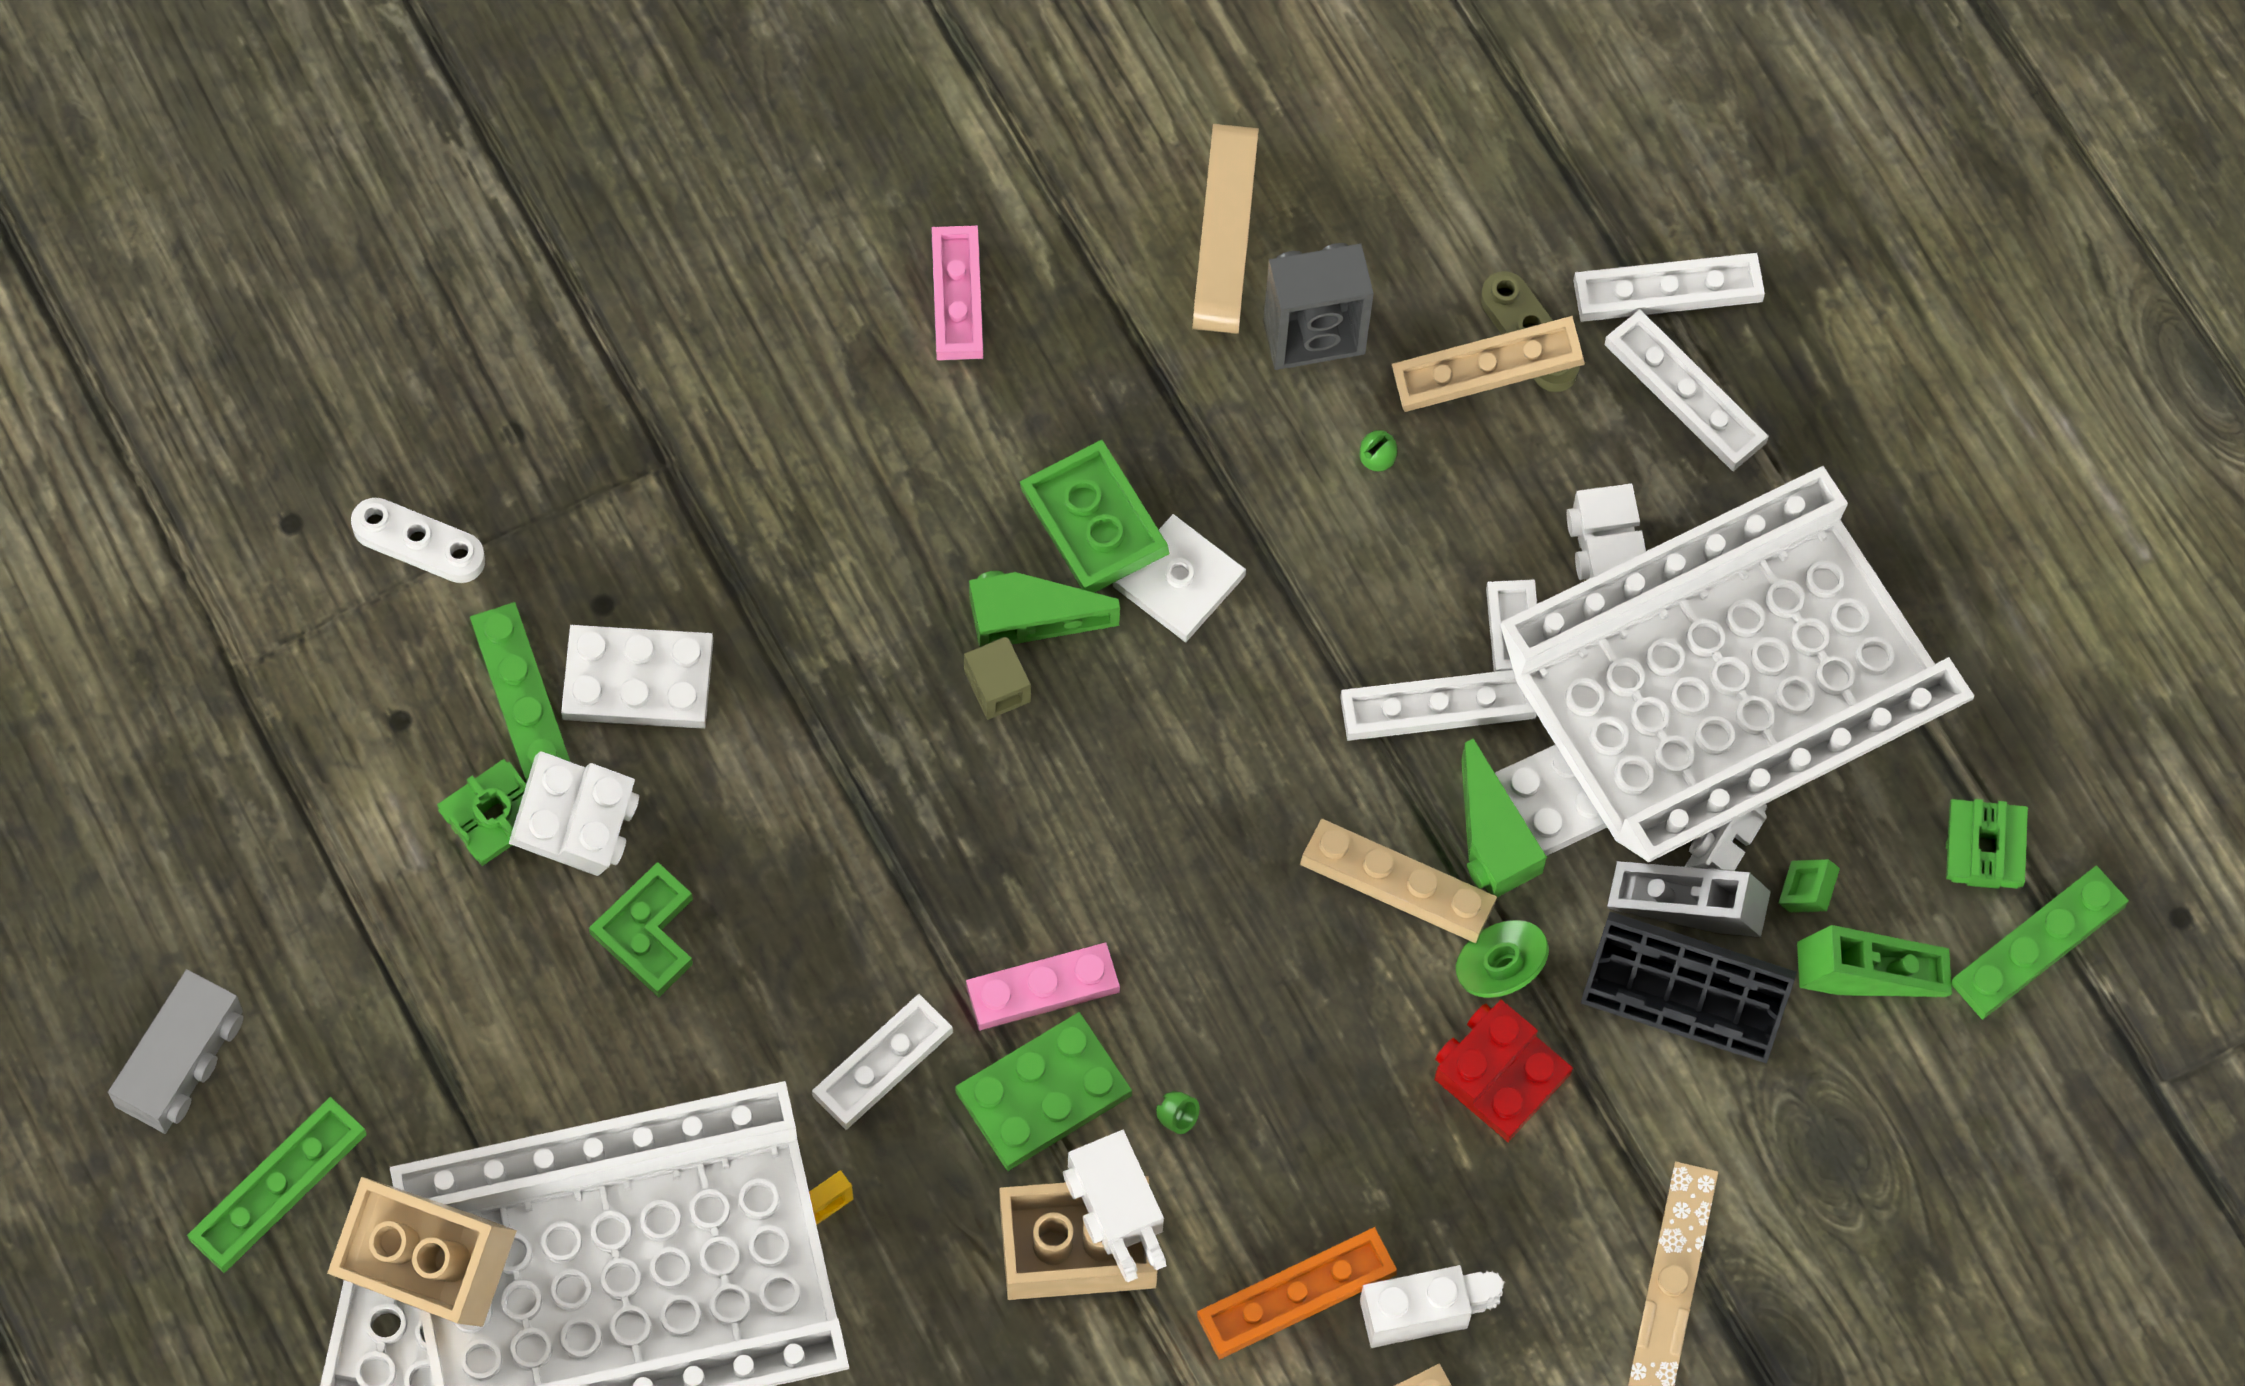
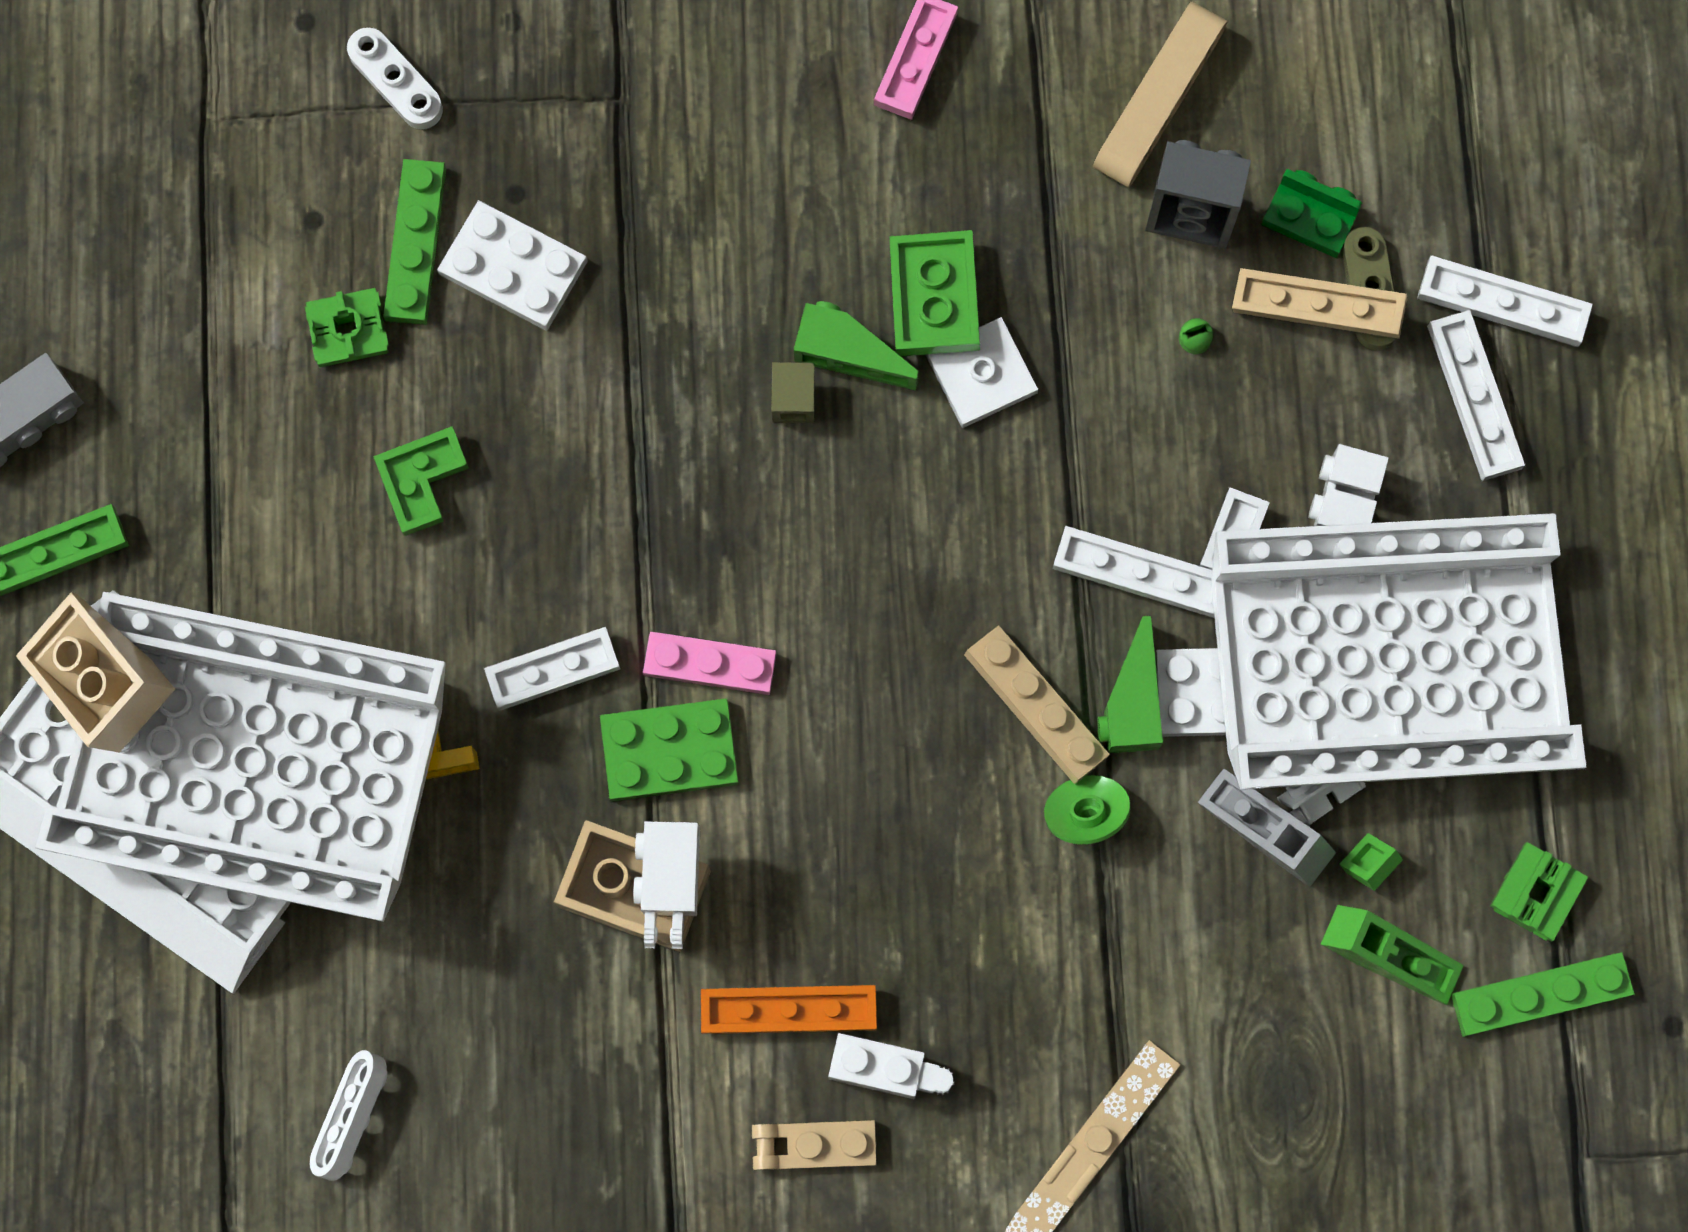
camera: 30 degrees right, 10 degrees up
white plate [509,751,639,876] -> none
bright green hinge [1156,1091,1200,1134] -> none
red plate [1434,999,1573,1142] -> none
black piece [1581,912,1797,1064] -> none
none -> green bracket [1261,169,1362,259]

